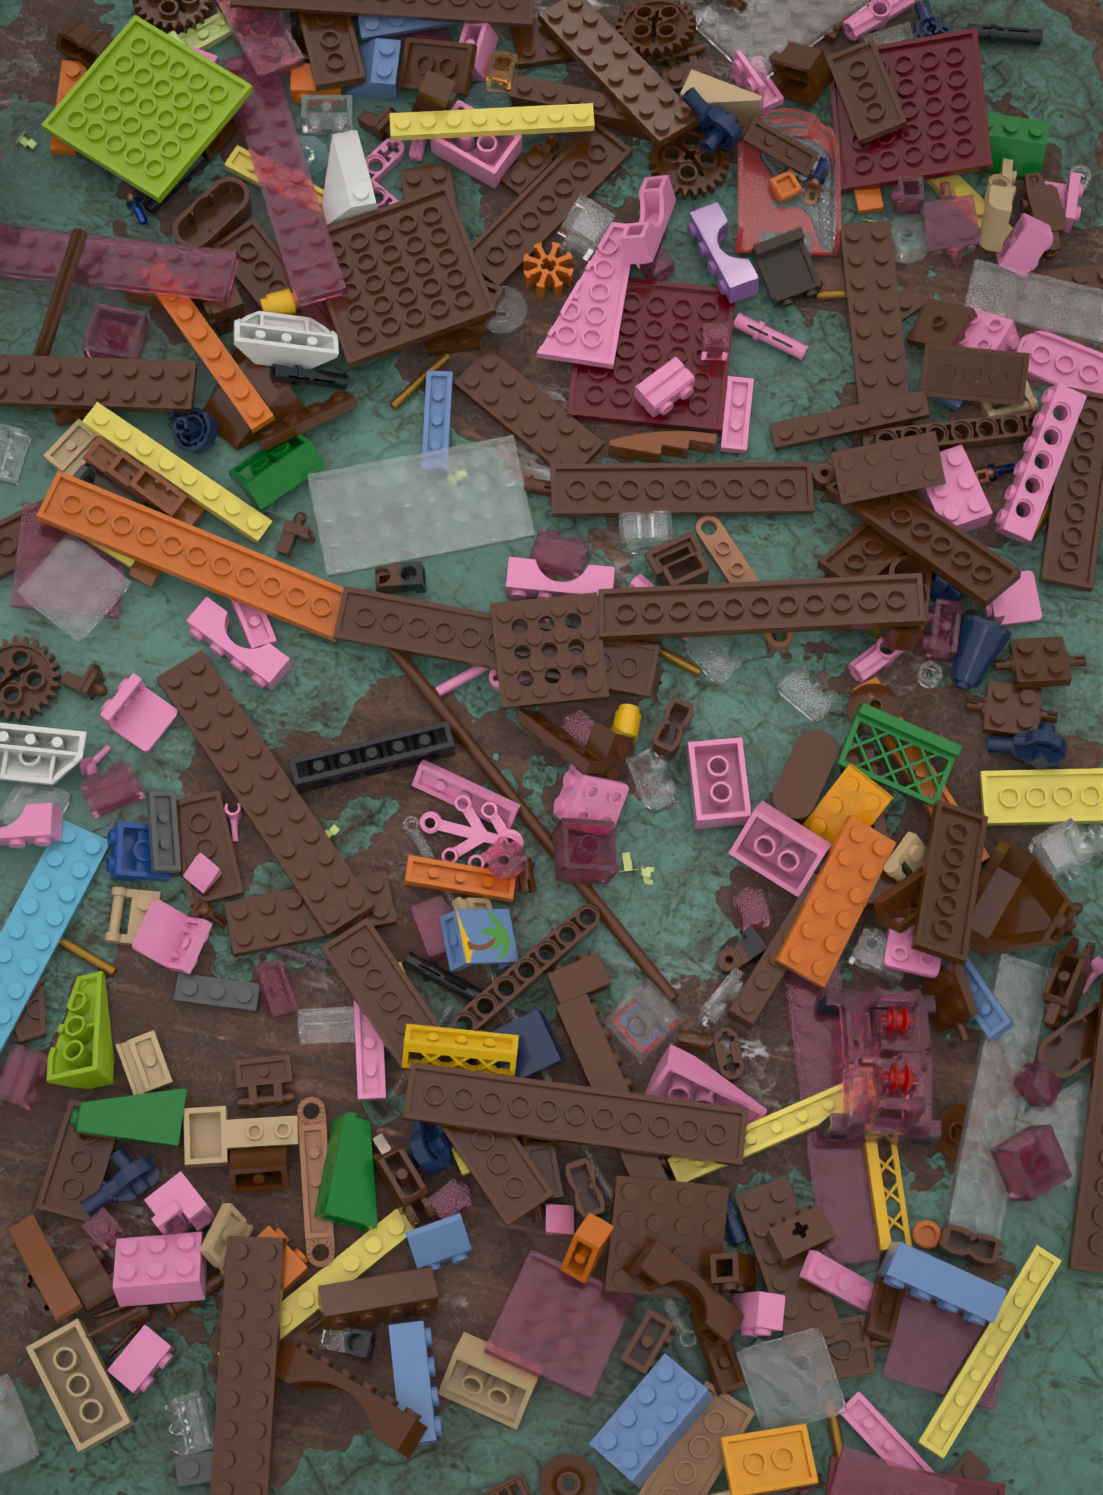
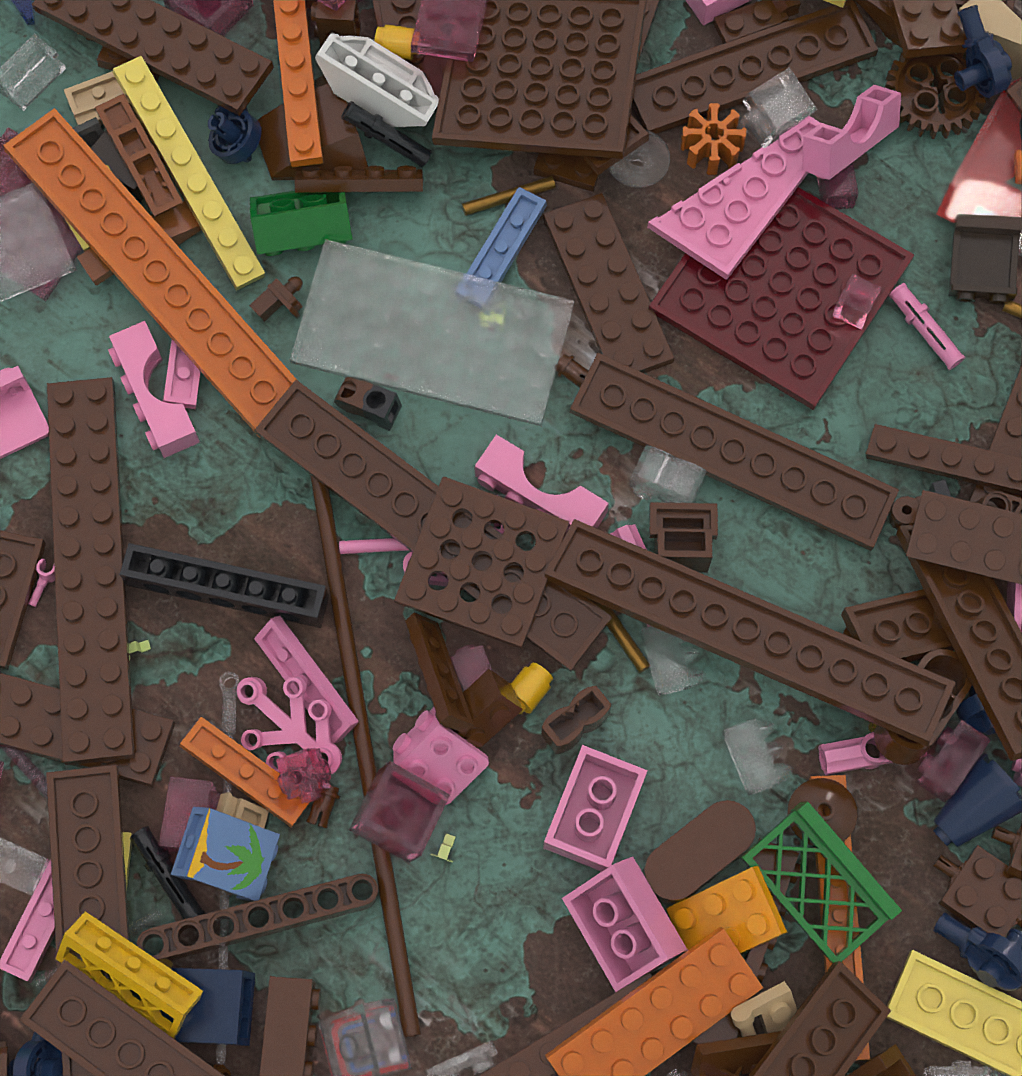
camera: 30 degrees right, 0 degrees up
clear pink brick [529,529,589,580] -> none
reddish brown brick [547,952,611,1005] -> none
dark orange slope [608,431,717,463] -> none
clear brick [626,748,678,815] -> none
bright pink brick [634,357,695,418] -> none
yellowish green piece [641,866,654,885] -> none
arch [687,202,759,304] -> none
nougat plate [695,515,793,650] -> none
leg [716,925,768,976] -> none
bright pink plate [720,376,754,454] -> none
clear pink brick [733,887,771,932] -> none
clear bush [917,661,943,688] -> none

